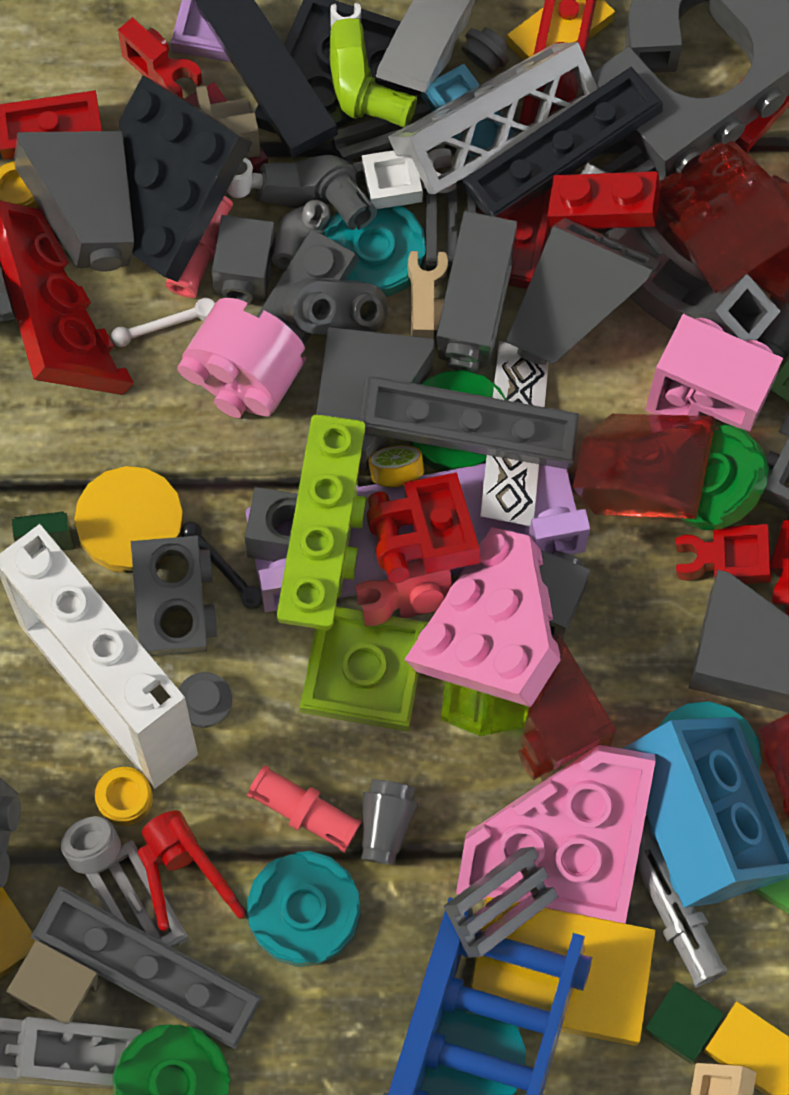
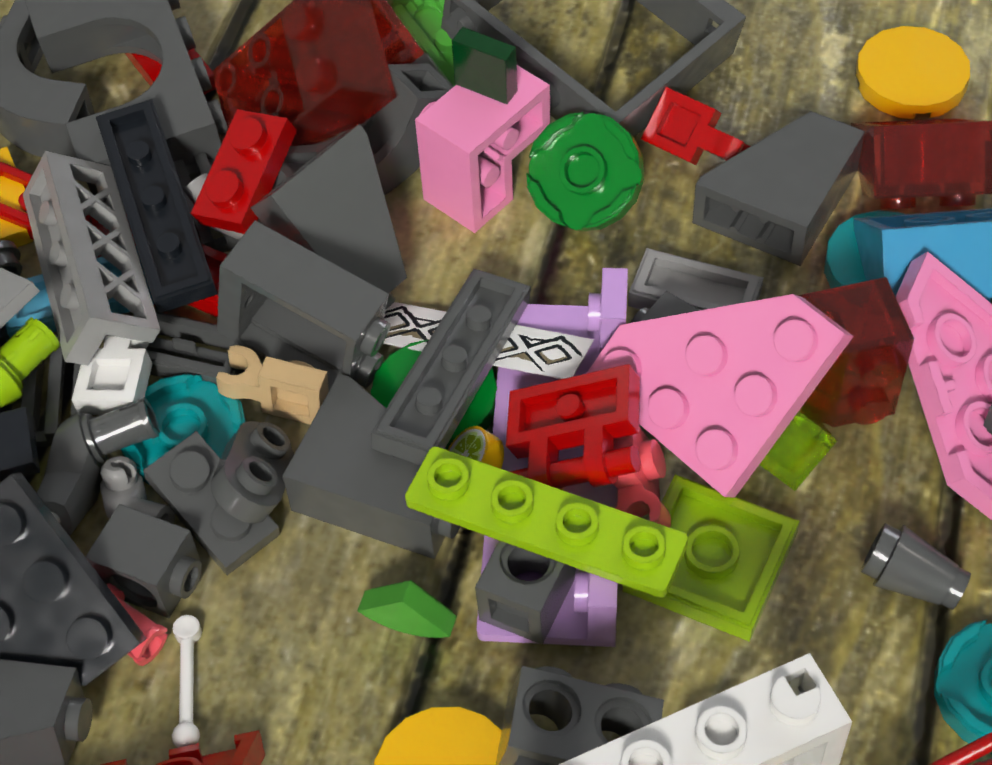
camera: 70 degrees left, 15 degrees down
bright pink brick [177,298,306,418] -> none
black hinge [181,521,263,610] -> none
coral pin [247,765,363,853] -> none
clear red slope [573,413,716,519] -> none
red plate [675,524,771,584] -> none
none -> bright green tile [357,580,457,638]
none -> dark green tile [452,27,518,104]
none -> light grey tile [628,248,764,310]

